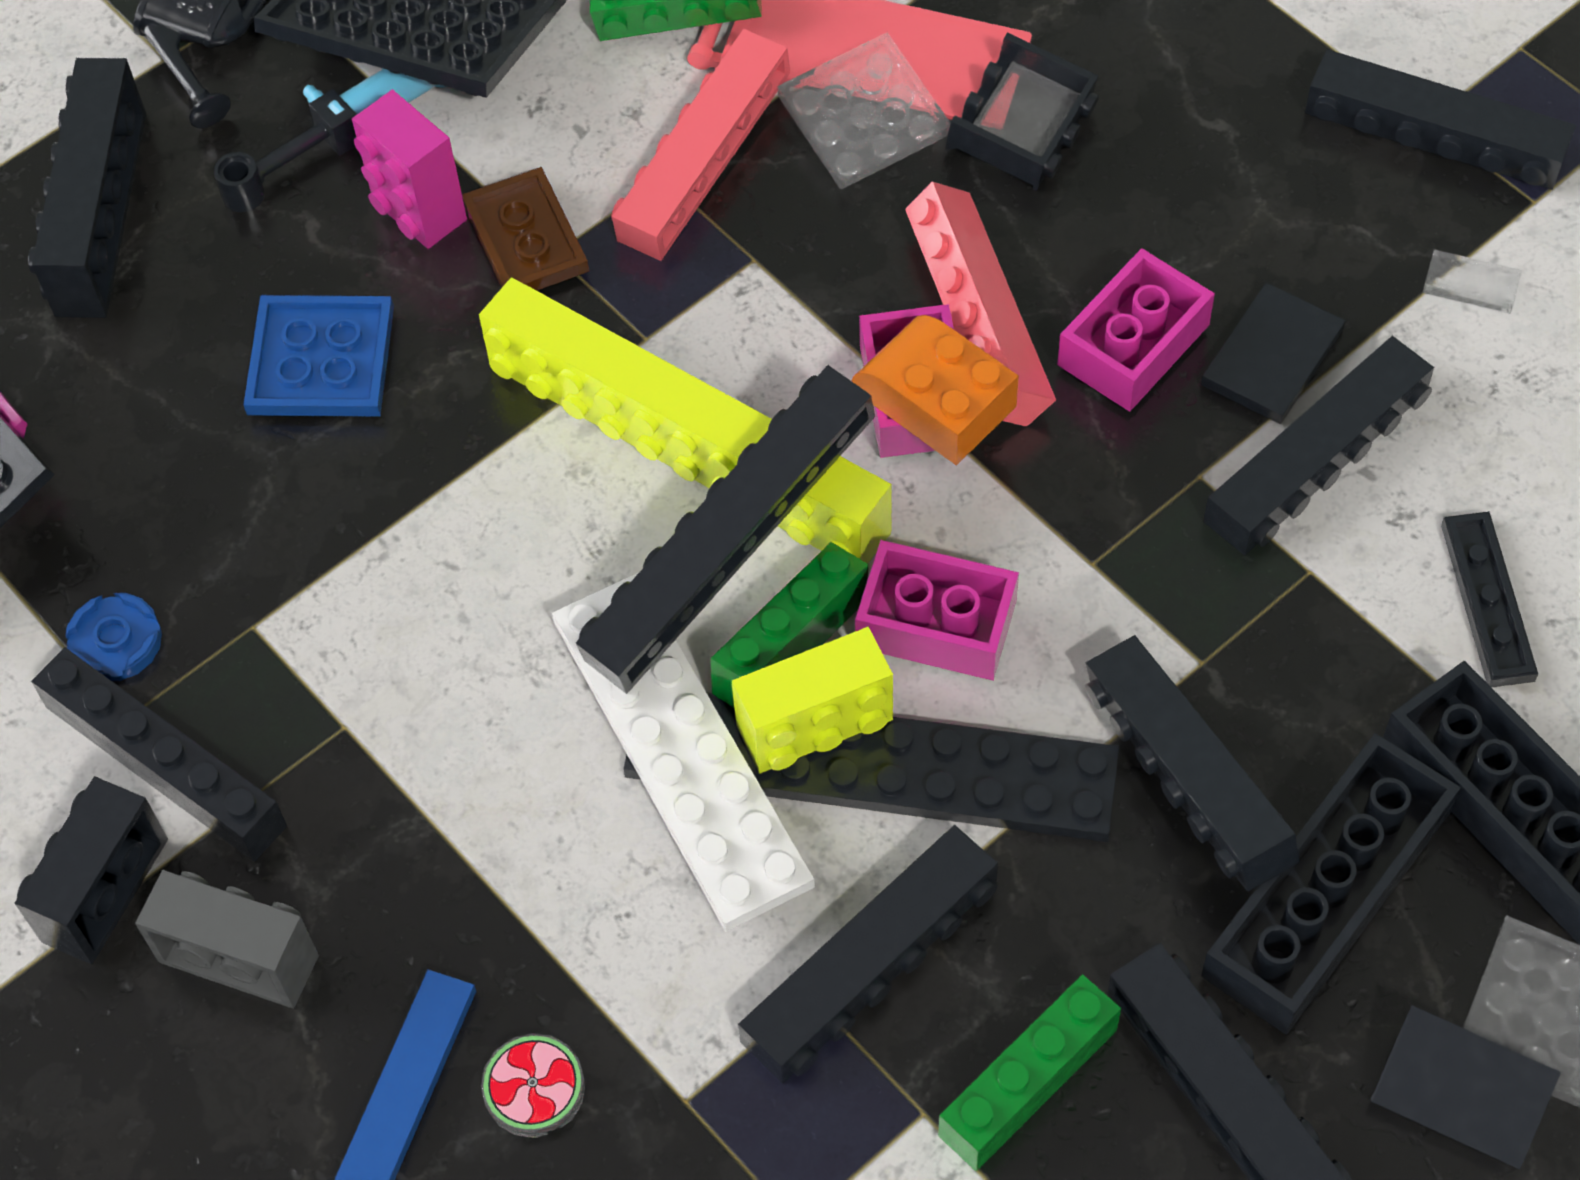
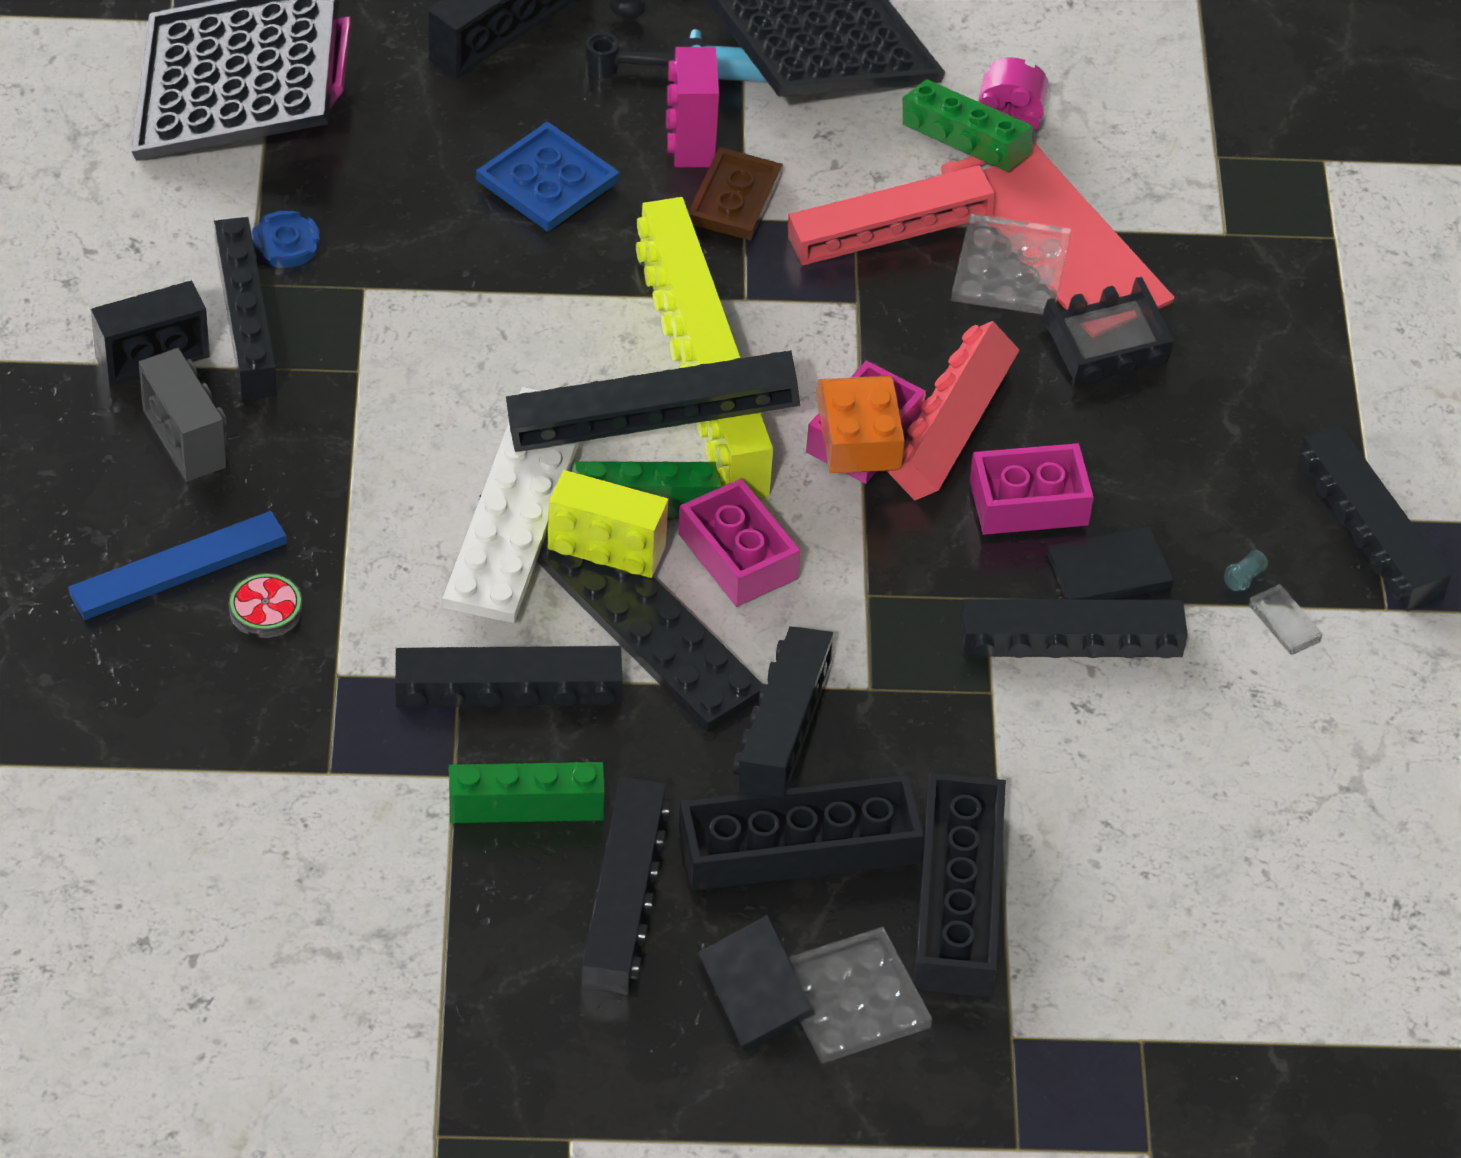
camera: 35 degrees right, 10 degrees down
black tile [1441,511,1538,687] -> none
none -> clear light blue pin [1224,550,1268,591]

